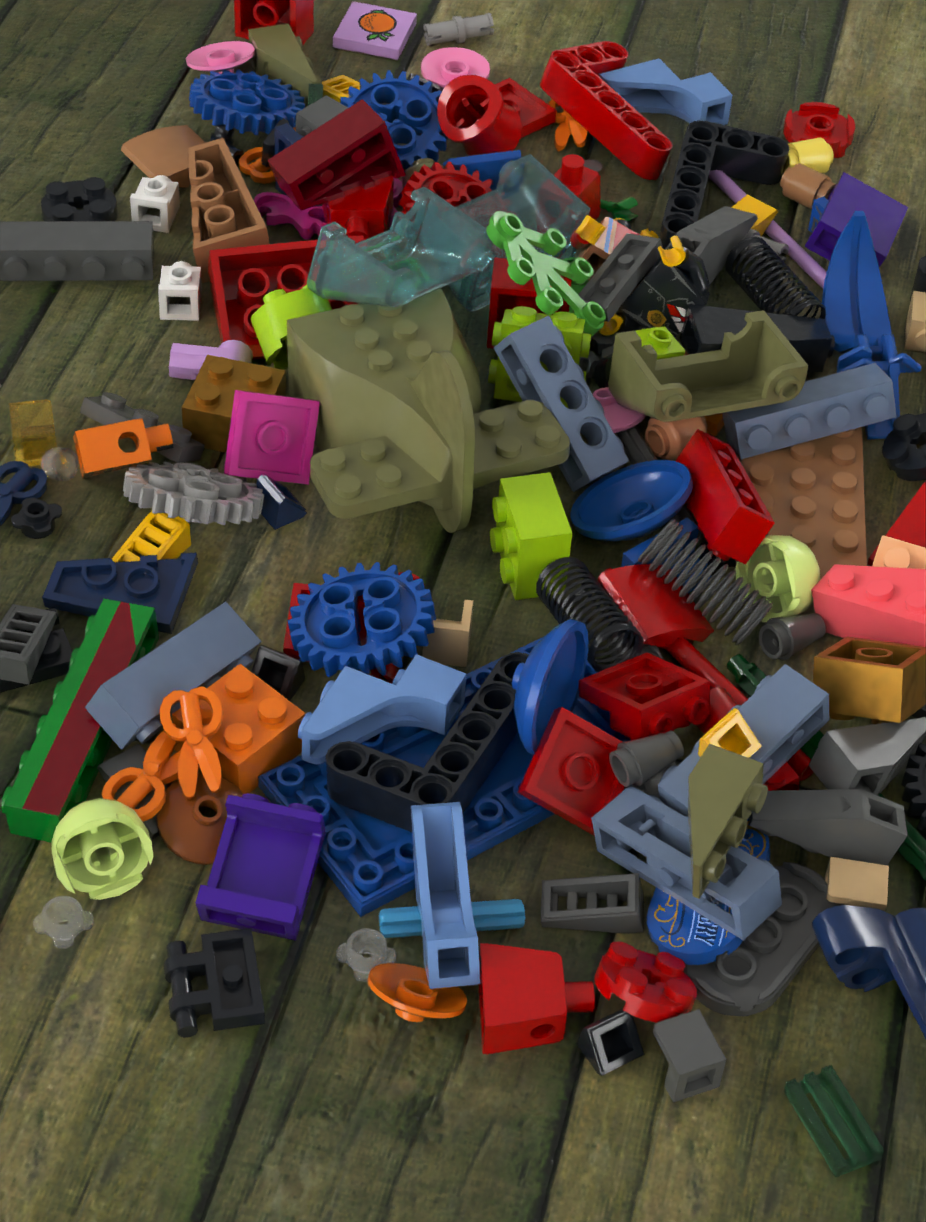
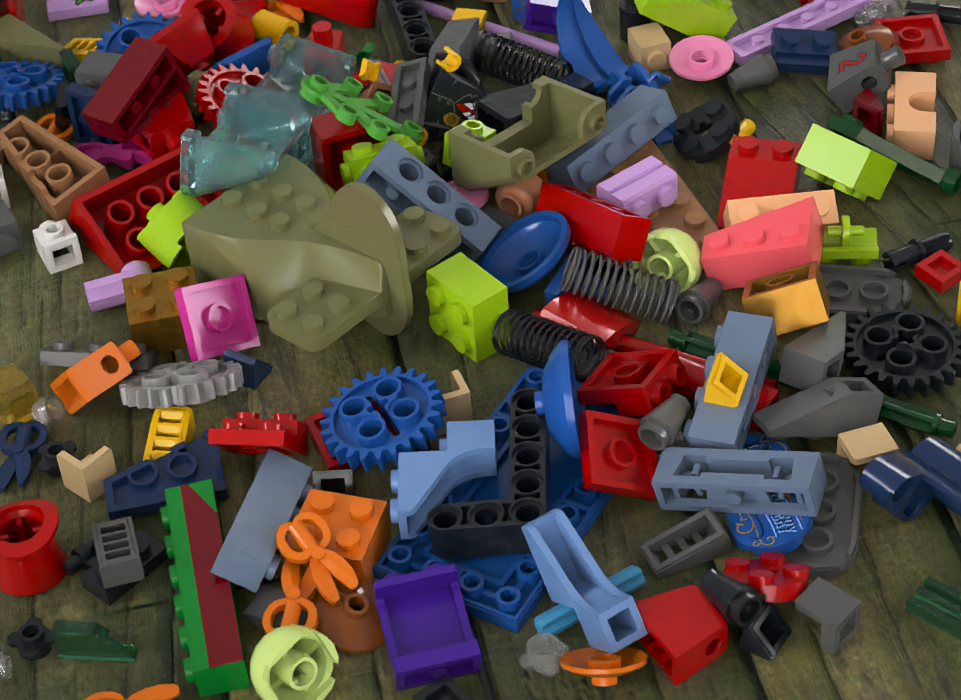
camera: 20 degrees left, 5 degrees down
olive slope [688,744,768,899] -> none
none -> tan panel [56,446,117,503]
none -> red slope [148,7,215,77]
none -> red plate [207,412,309,456]
none -> yellow brick [251,9,299,50]
none -> lavender brick [596,155,678,217]
none -> black cone [700,569,763,626]

